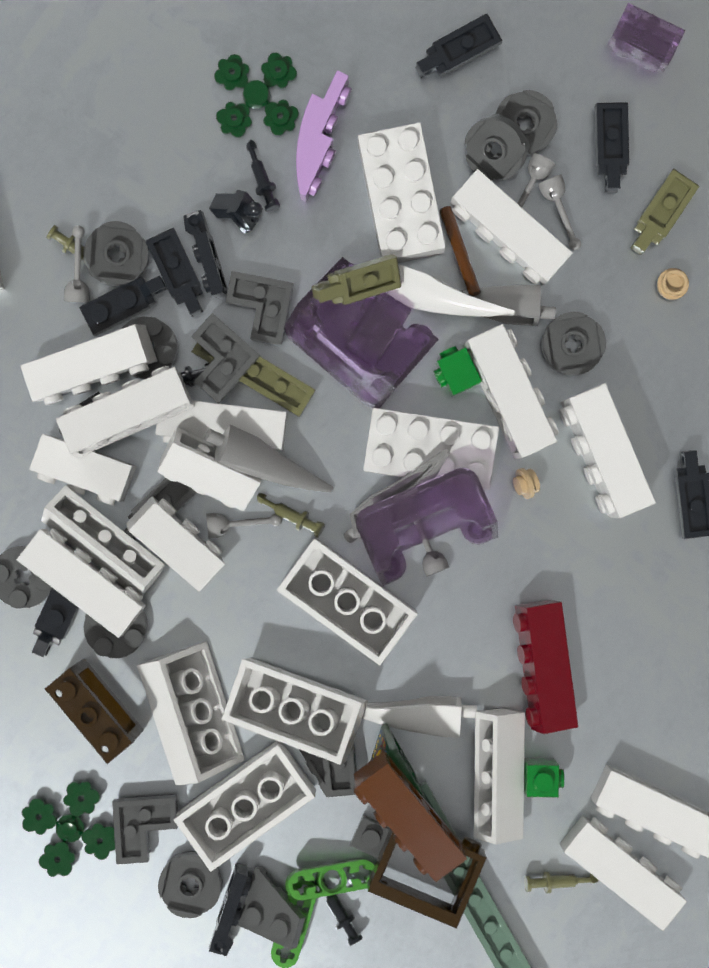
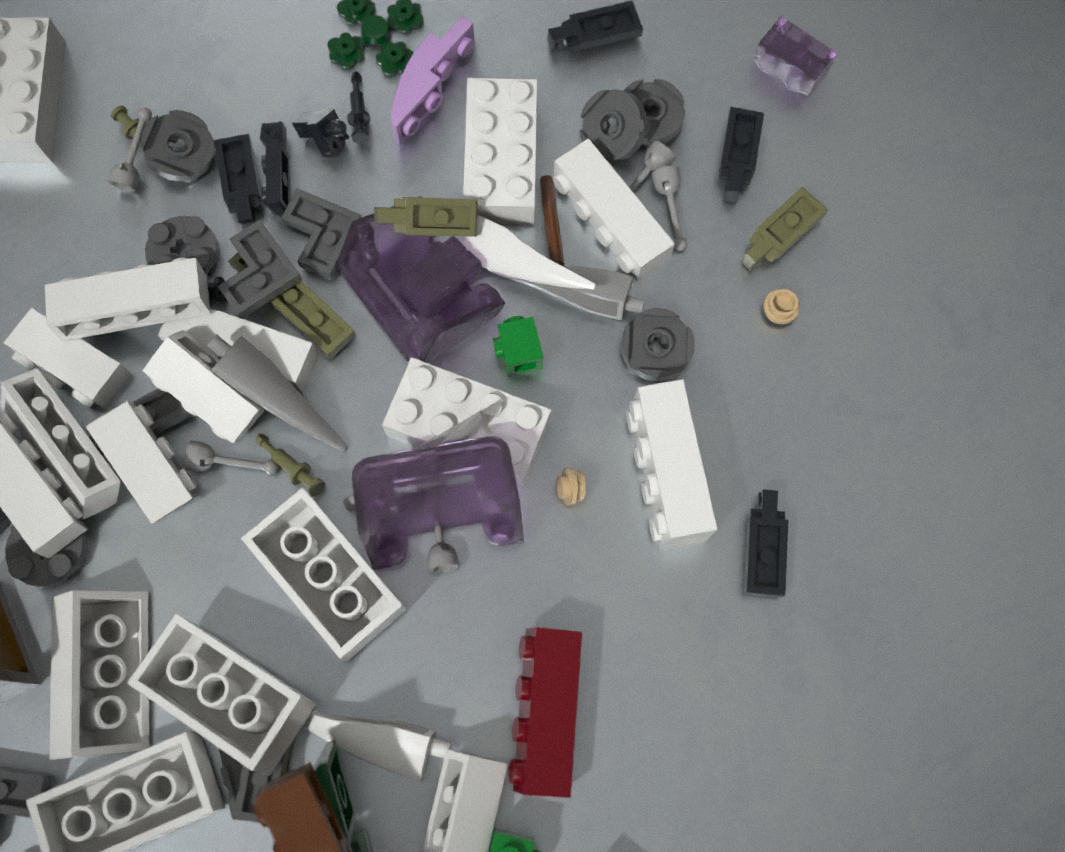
camera: 10 degrees right, 15 degrees down
white brick [20,324,157,405] -> none
black hinge [79,276,167,336] -> none
white brick [463,324,559,459] -> none

